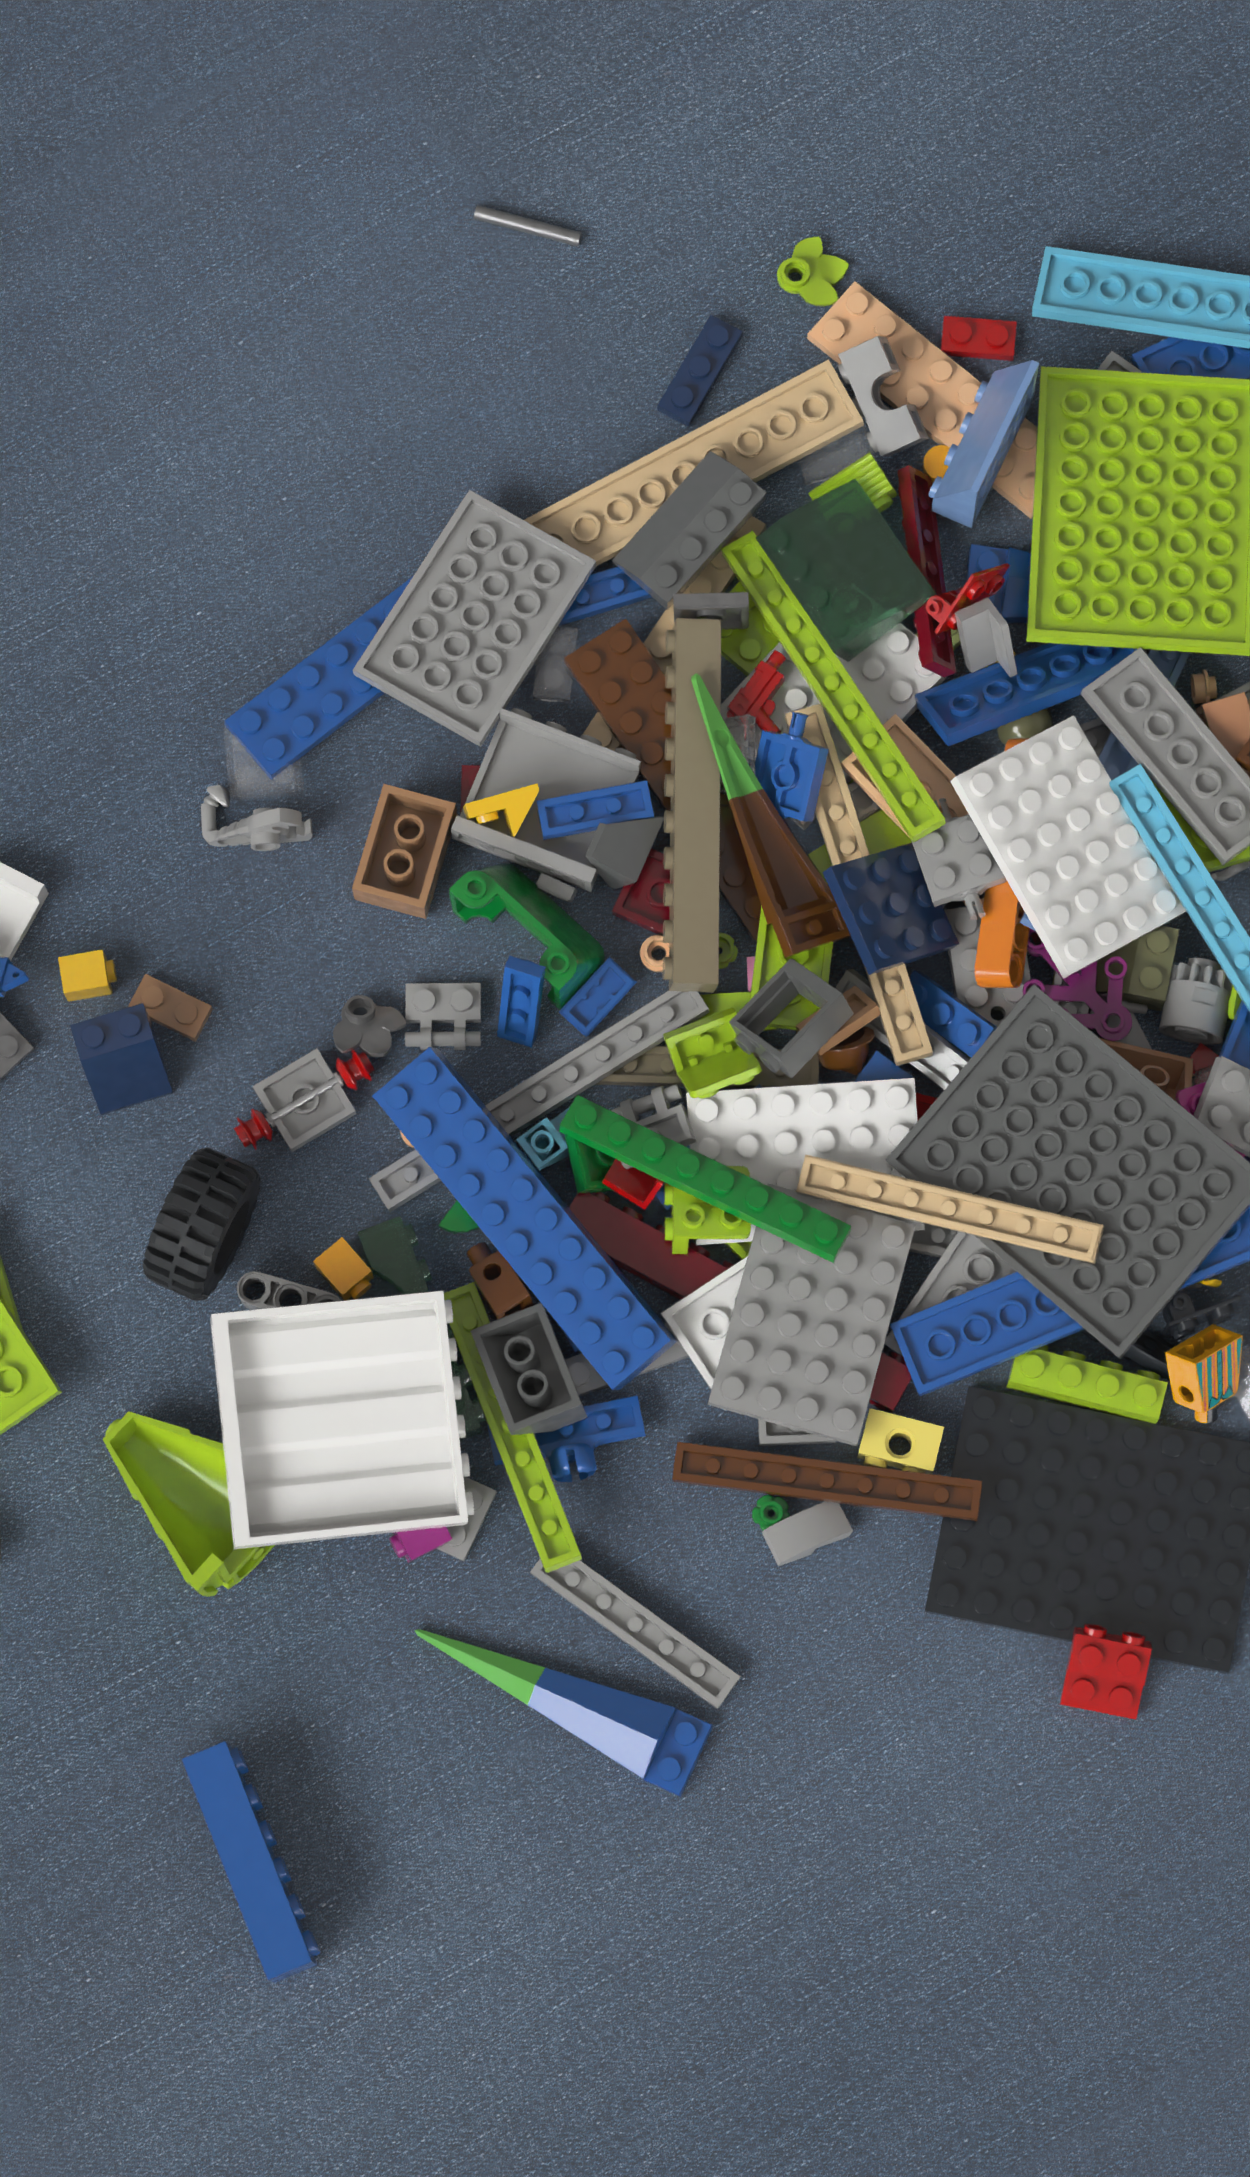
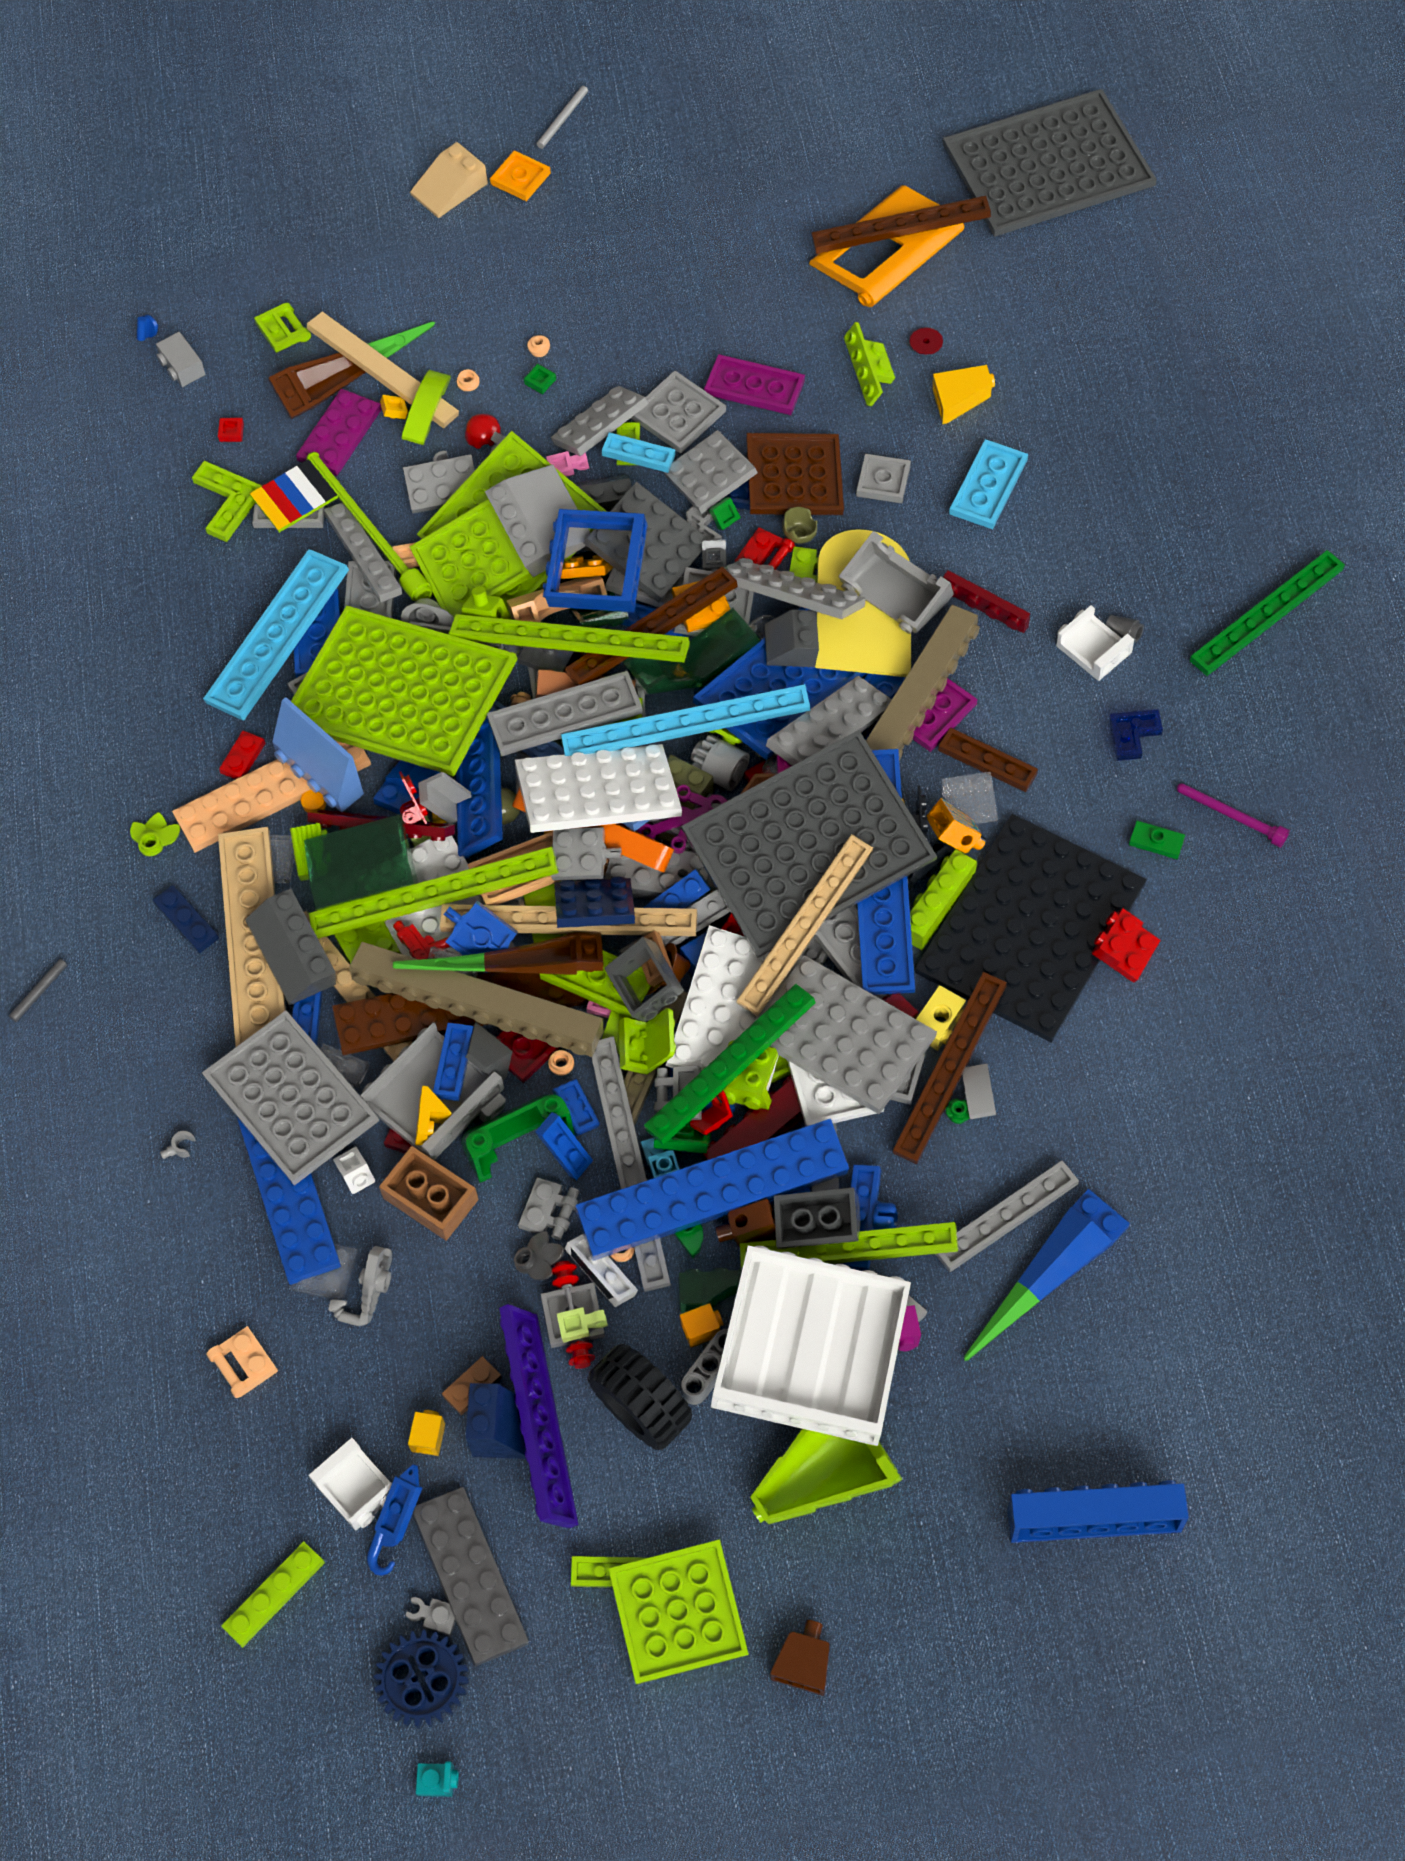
camera: 70 degrees left, 15 degrees down
flat silver plate [673,592,749,630] -> none
light grey arch [838,336,929,456] -> none
none -> light grey piece [160,1131,196,1159]
none -> light nougat plate [206,1326,278,1398]
none -> white bracket [333,1147,375,1194]
none -> dark purple plate [499,1304,579,1528]
none -> yellowish green plate [557,1307,608,1343]
none -> white plate [564,1234,638,1307]

